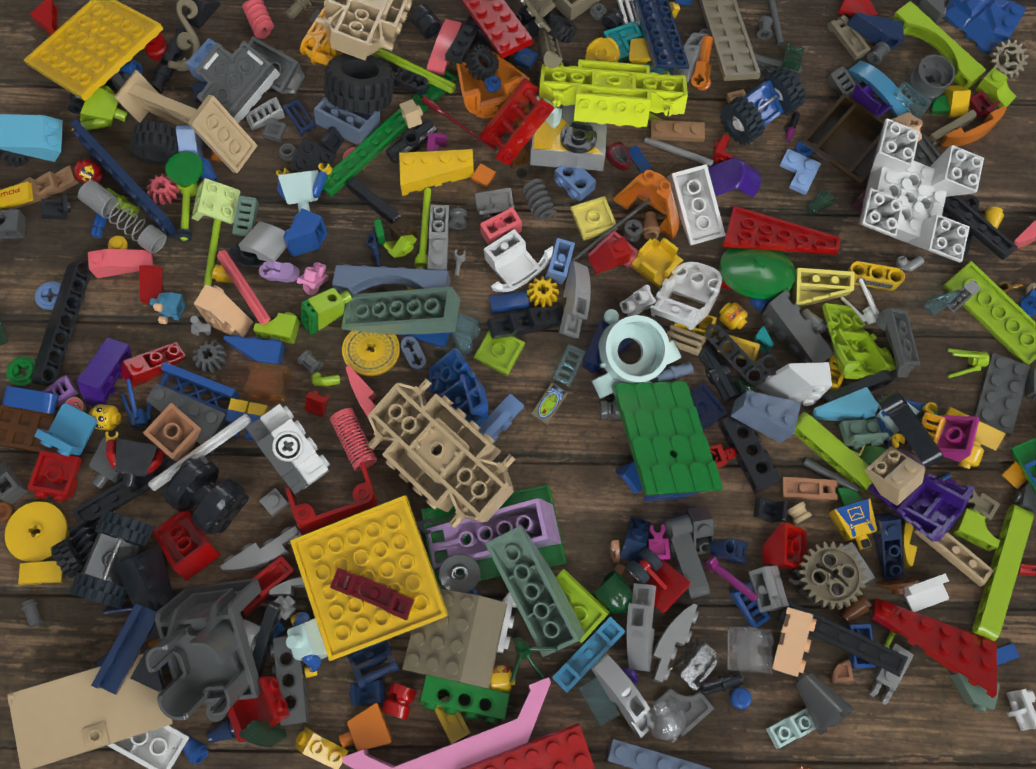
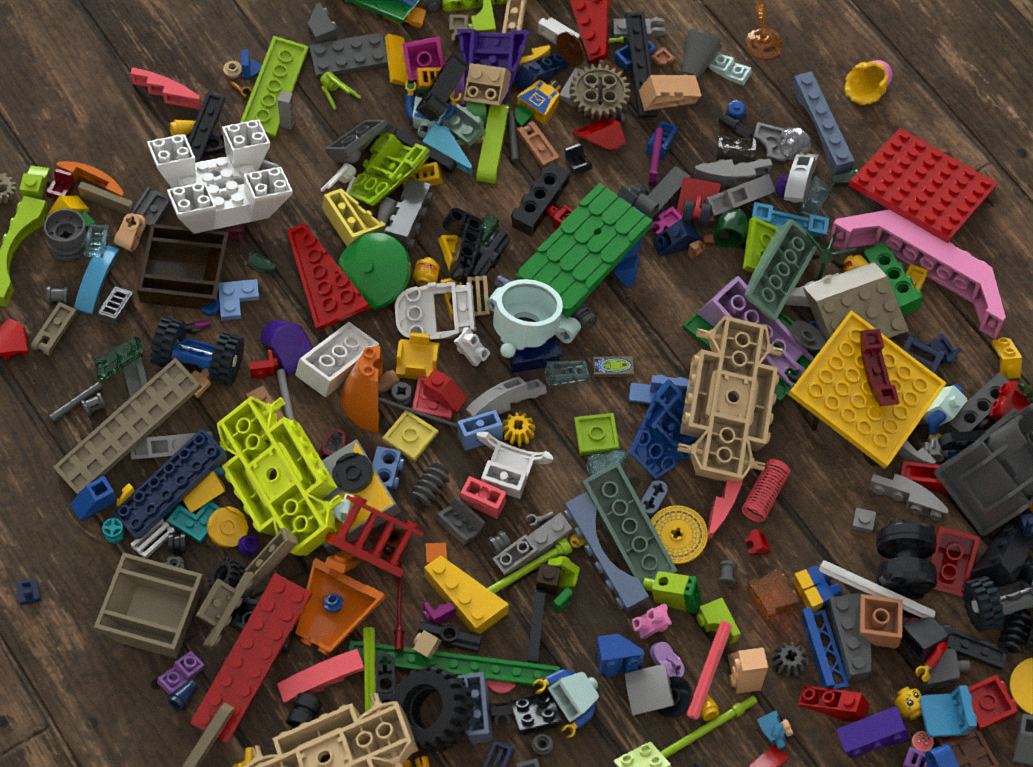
camera: 125 degrees left, 10 degrees down
blue plant [120,379,152,428] -> none
light grey bar [190,316,212,336] -> none
blue slope [223,334,285,370] -> none
sand green slope [232,196,259,237] -> none
piece [246,404,330,495] -> none
red windscreen [285,462,379,536] -> none
lime arm [311,372,340,386] -> none
orange torso [339,703,394,751] -> none
dark blue hand [366,227,381,267] -> none
red wheel [381,682,417,720] -> none
black plate [445,15,480,64] -> none
black tyre [464,45,499,81] -> none
black slope [487,306,564,339] -> none
blue slope [489,291,529,315] -> none
blue window [628,145,652,173] -> none
clear blue tile [690,382,728,432] -> none
orange connector [691,36,713,91] -> none
dark blue piece [710,538,748,564] -> none
clear slope [728,627,774,674] -> none
sand blue wedge [731,391,801,443] -> none
light grey brick [749,566,789,613] -> none
teal slope [752,326,775,353] -> none
white wedge [756,362,832,406] -> none
tan wheel [787,502,812,525] -> none
dark blue slope [847,12,904,49] -> none
yellow beam [847,261,905,291] -> none
dark purple piece [850,83,893,117] -> none
clear light blue slope [924,289,961,316] -> none
none -> dark purple plate [238,535,258,556]
none -> clear green cone [831,168,858,187]

